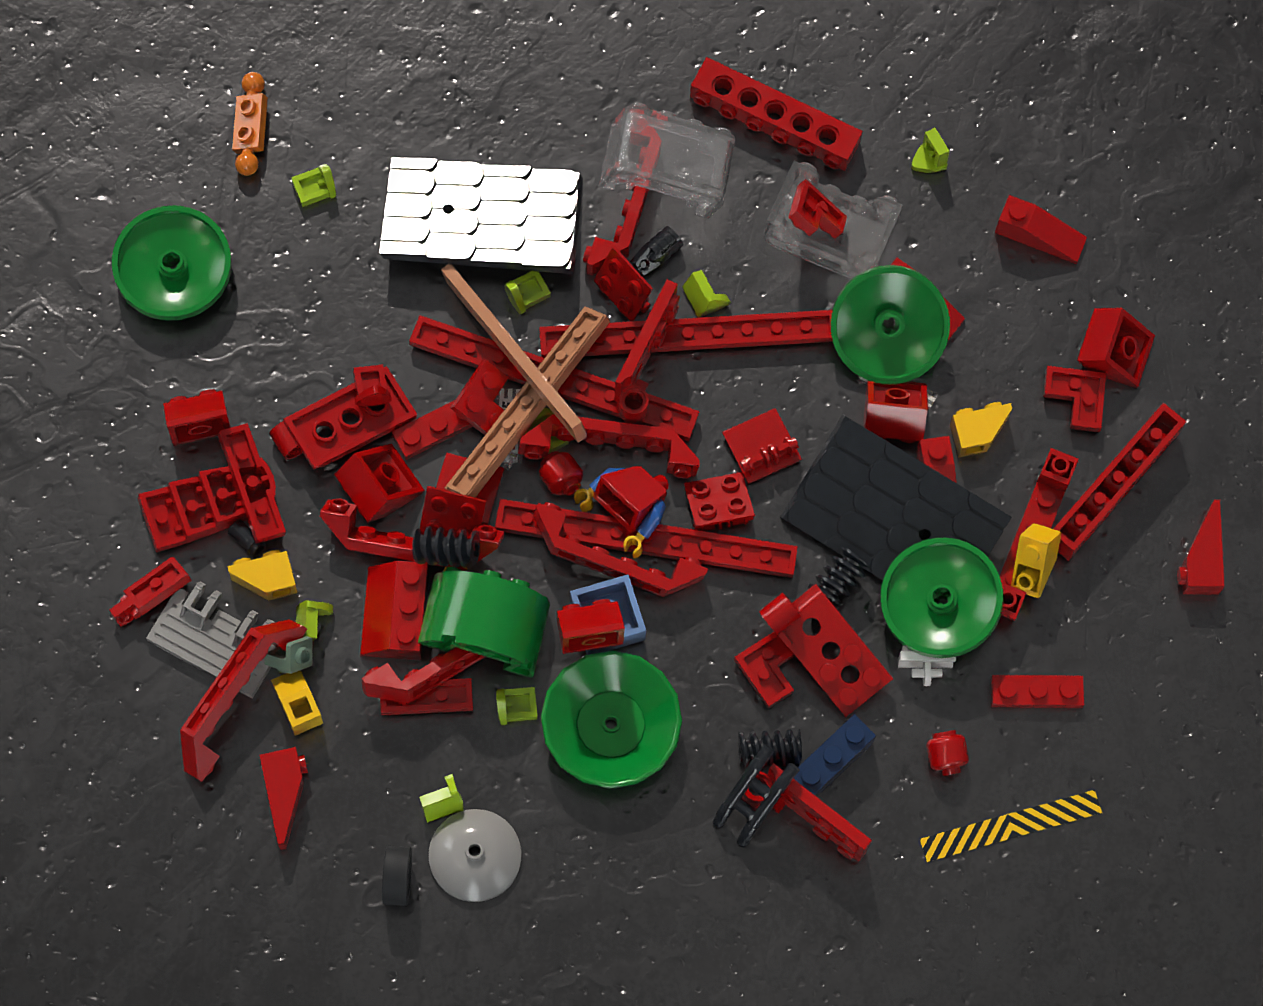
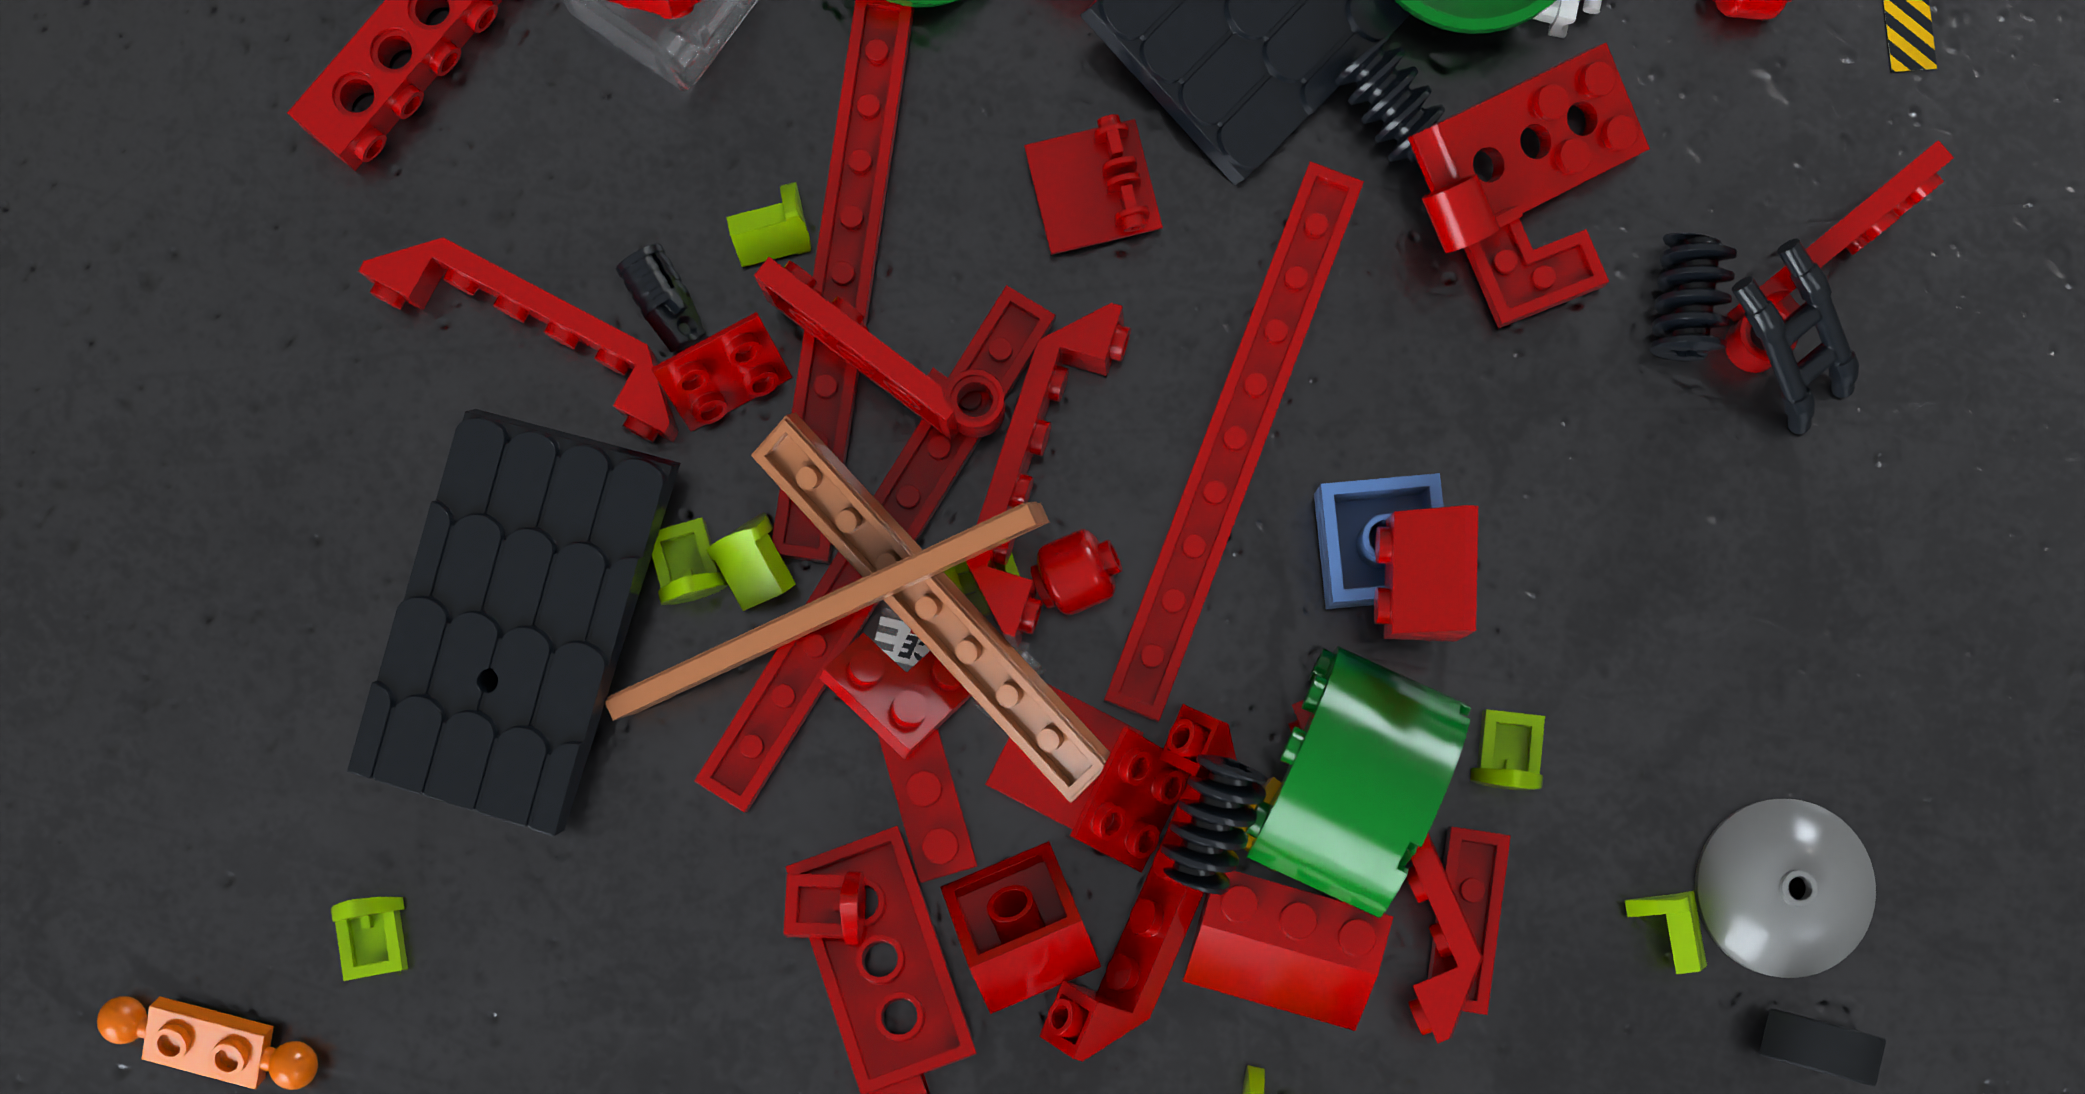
camera: 70 degrees left, 10 degrees up
red slope [533,502,708,597] -> none
green dish [541,650,682,789] -> none
red torso [574,466,669,558] -> none
clear windscreen [599,103,736,219] -> none
red hinge [684,472,755,531] -> none
dark blue brick [794,714,876,797] -> none
none -> lime tile [706,512,796,611]

